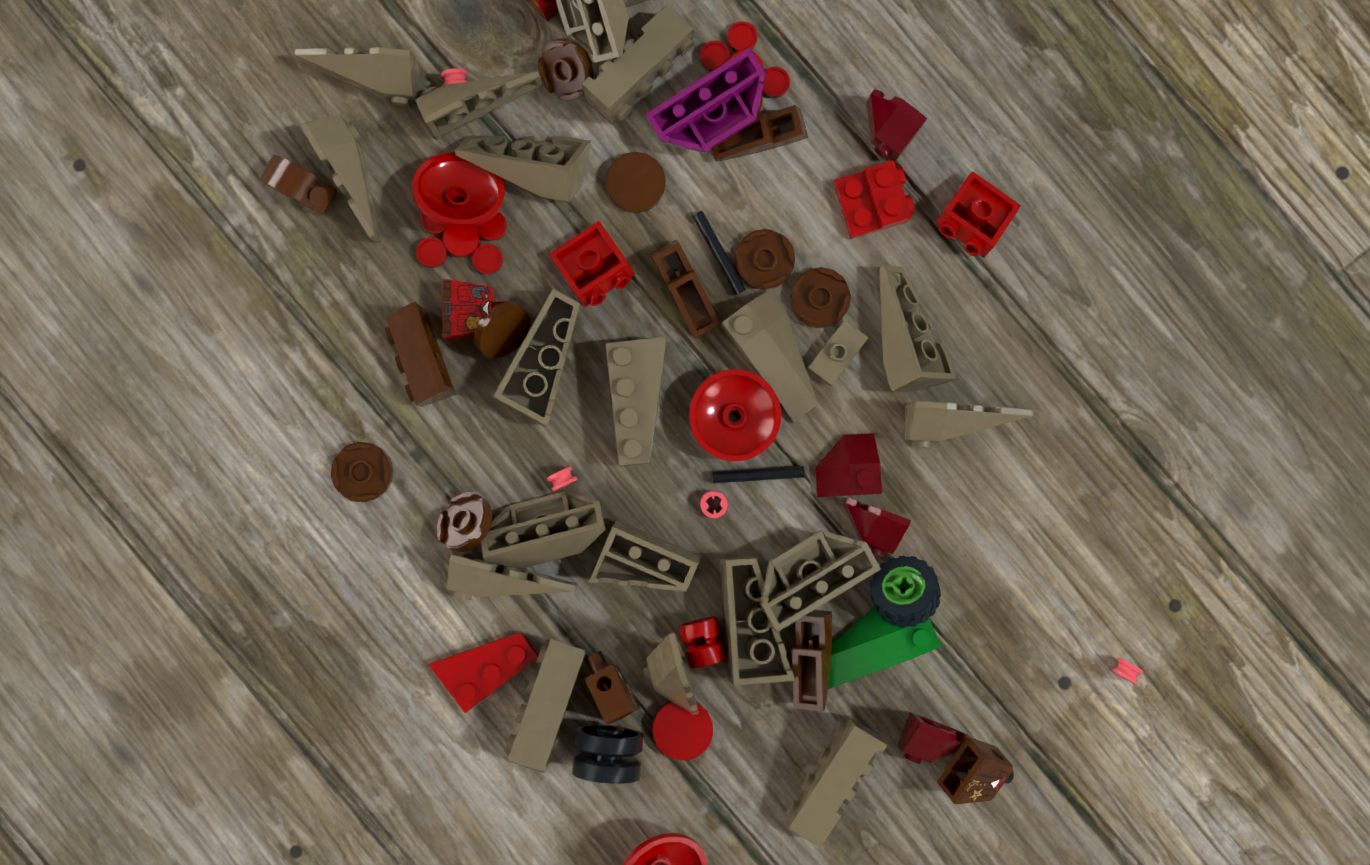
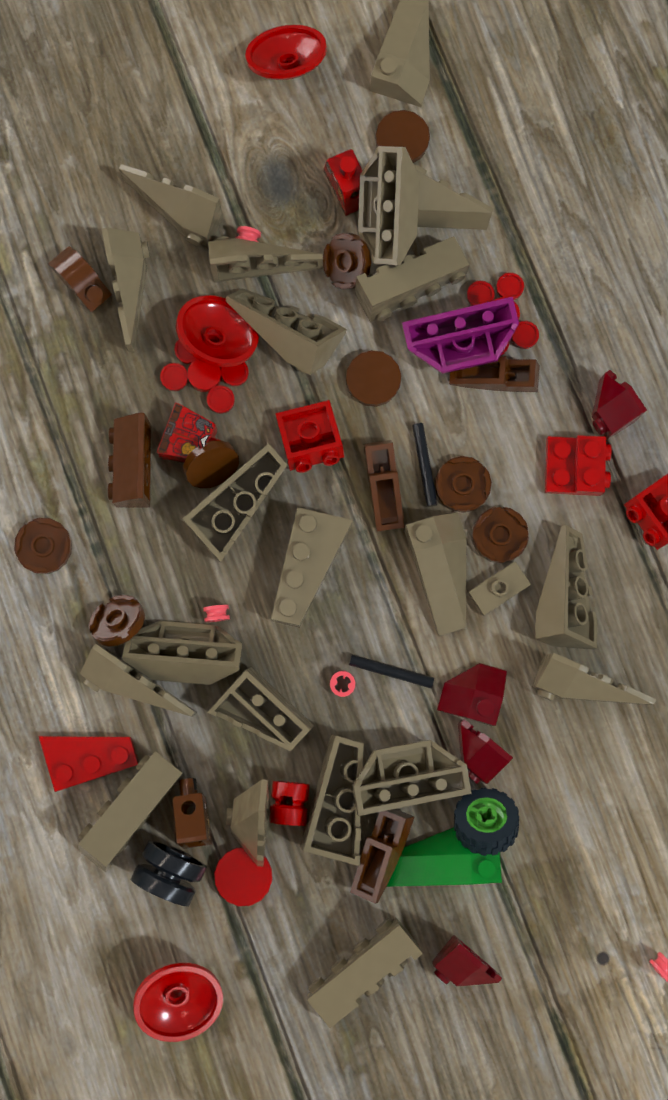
camera: 15 degrees right, 5 degrees down
red dish [689,369,781,462] -> none
reddish brown torso [937,737,1014,804] -> none

